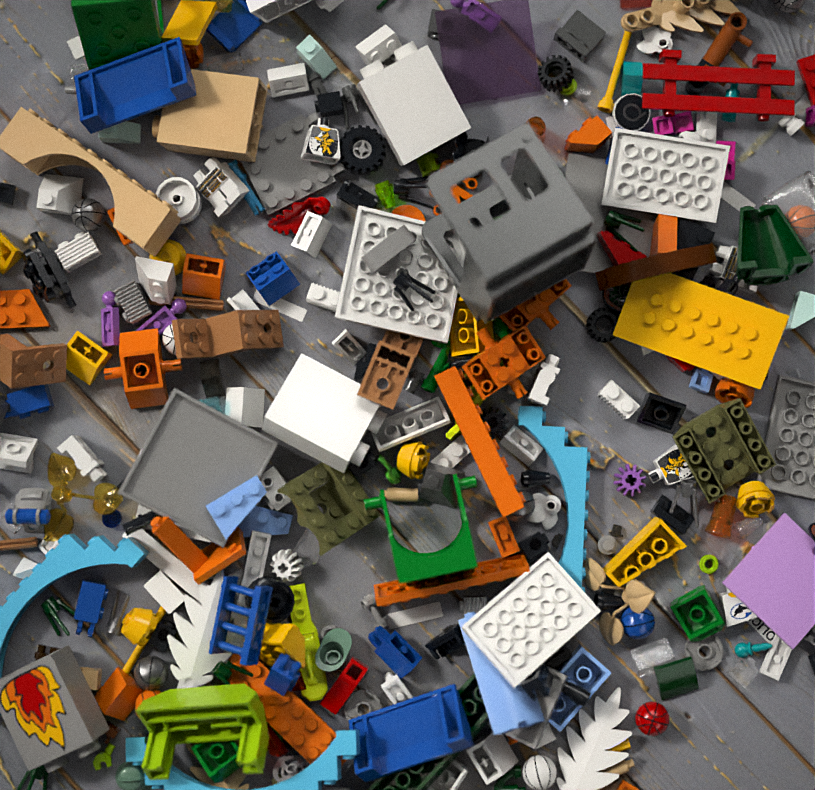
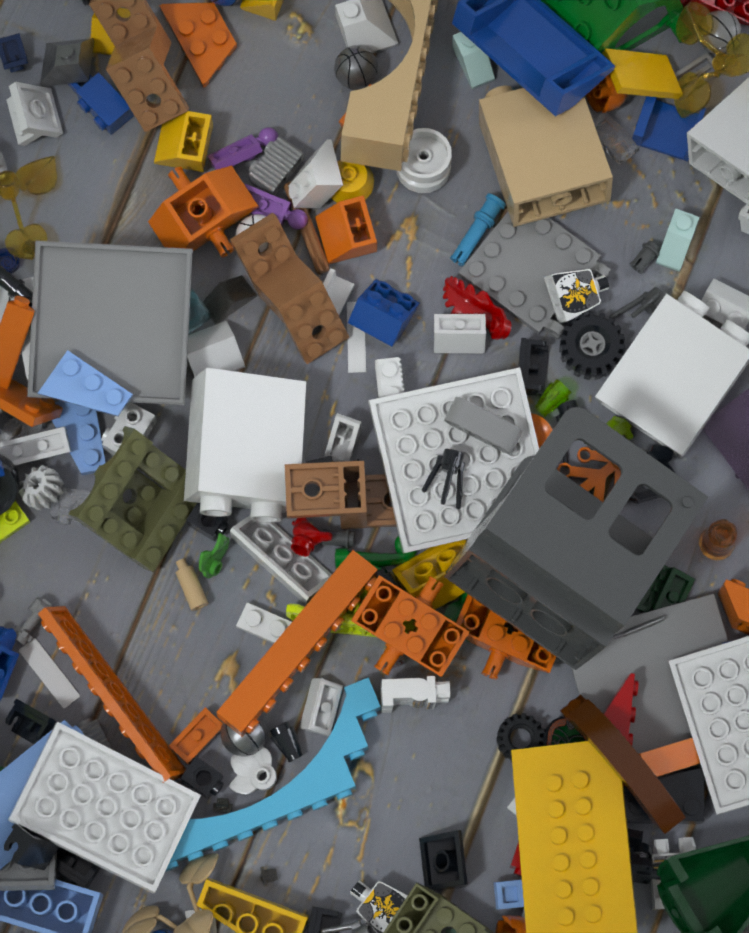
camera: 65 degrees right, 10 degrees down
black piece [22,231,77,309] -> none
white brick [55,232,102,272] -> none
white hips [57,435,107,482] -> none
white hips [193,157,250,217] -> none
white panel [267,63,309,97] -> none
black brick [314,91,343,118] -> none
green piece [364,474,478,584] -> none
yellow cone [396,442,430,479] -> none
flat silver slope [419,462,465,508] -> none
black gear [480,406,509,439] -> none
black cone [562,681,591,707] -> none
black cone [594,591,624,610] -> none
white brick [598,380,640,420] -> none
light grey plate [598,535,617,555] -> none
dark green plant [603,210,645,252] -> none
medium lavender gear [613,464,647,497] -> none
none -> red animal [291,518,333,557]

